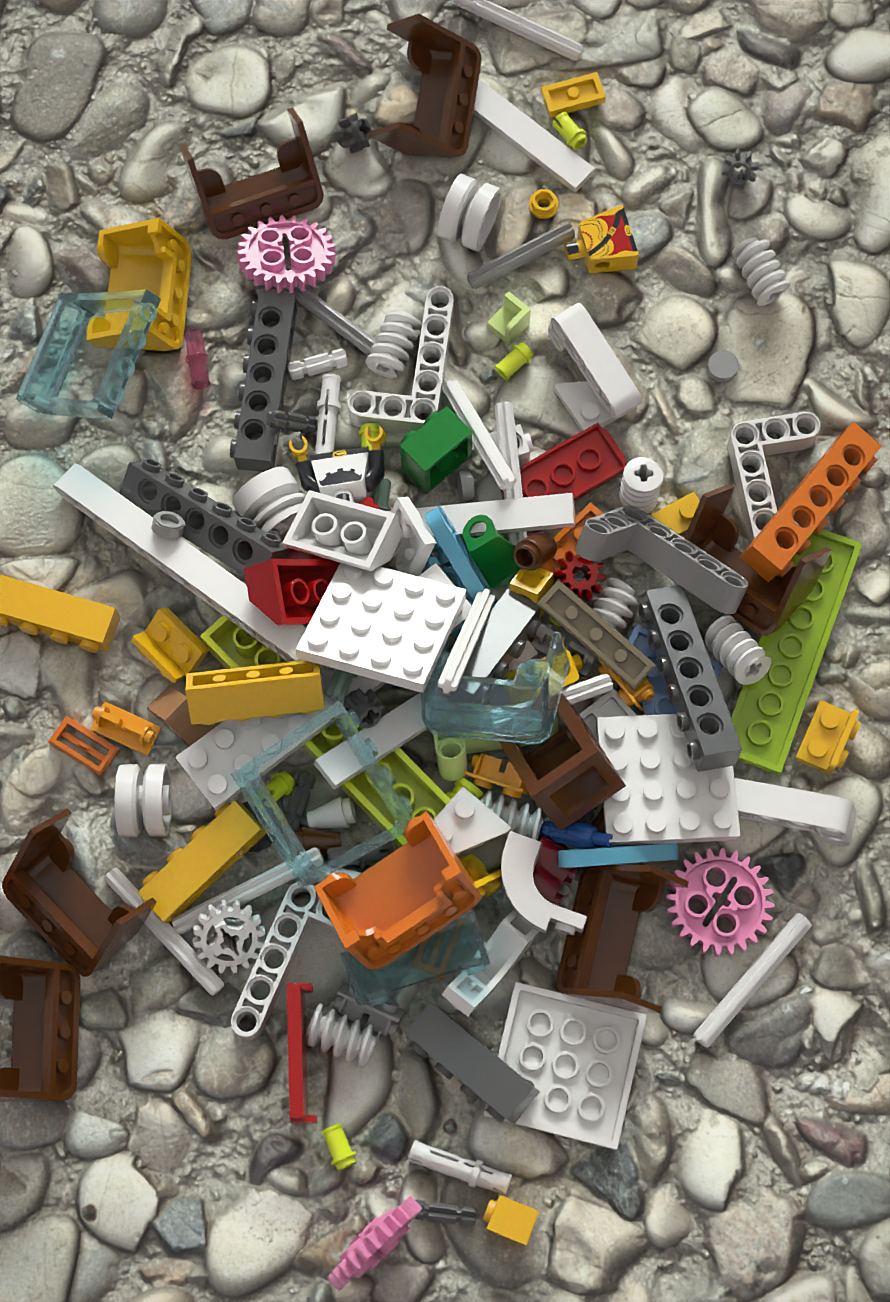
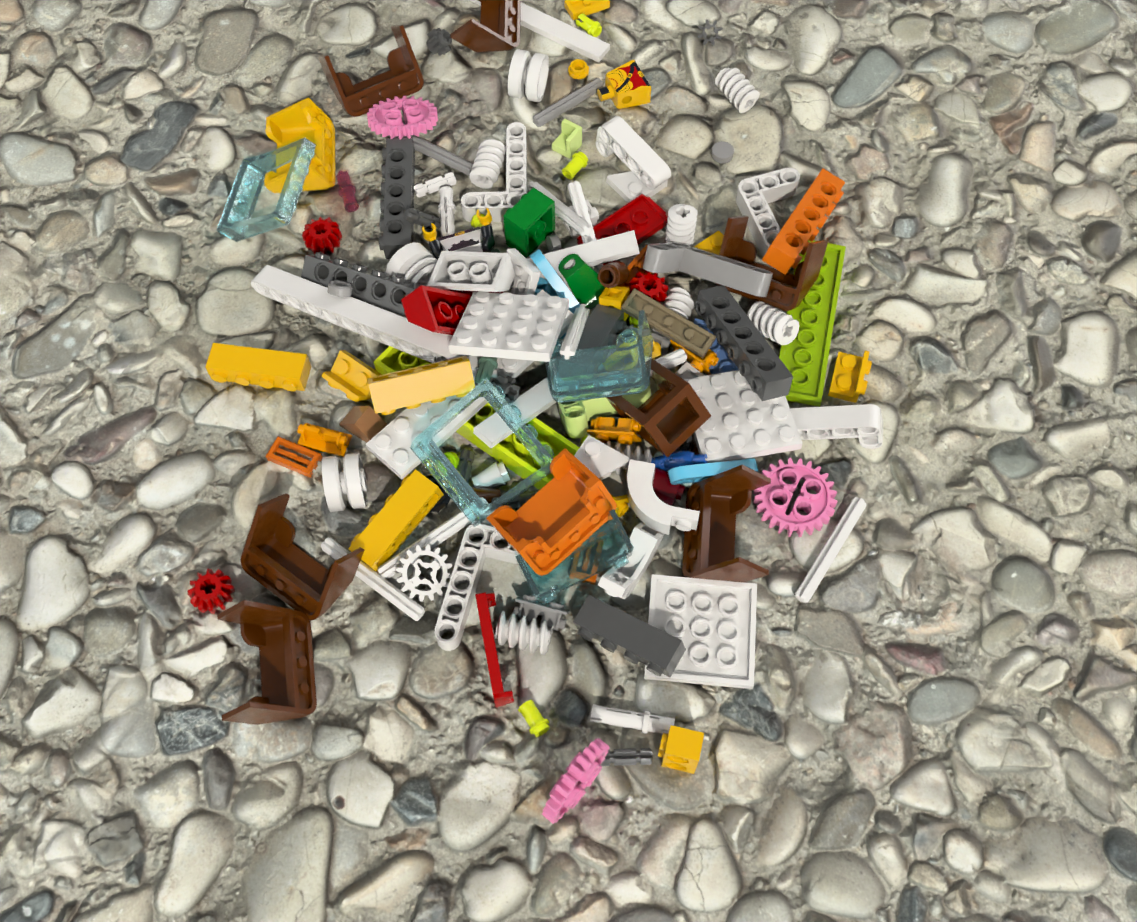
camera: 10 degrees left, 10 degrees down
none -> red gear [302,216,342,254]

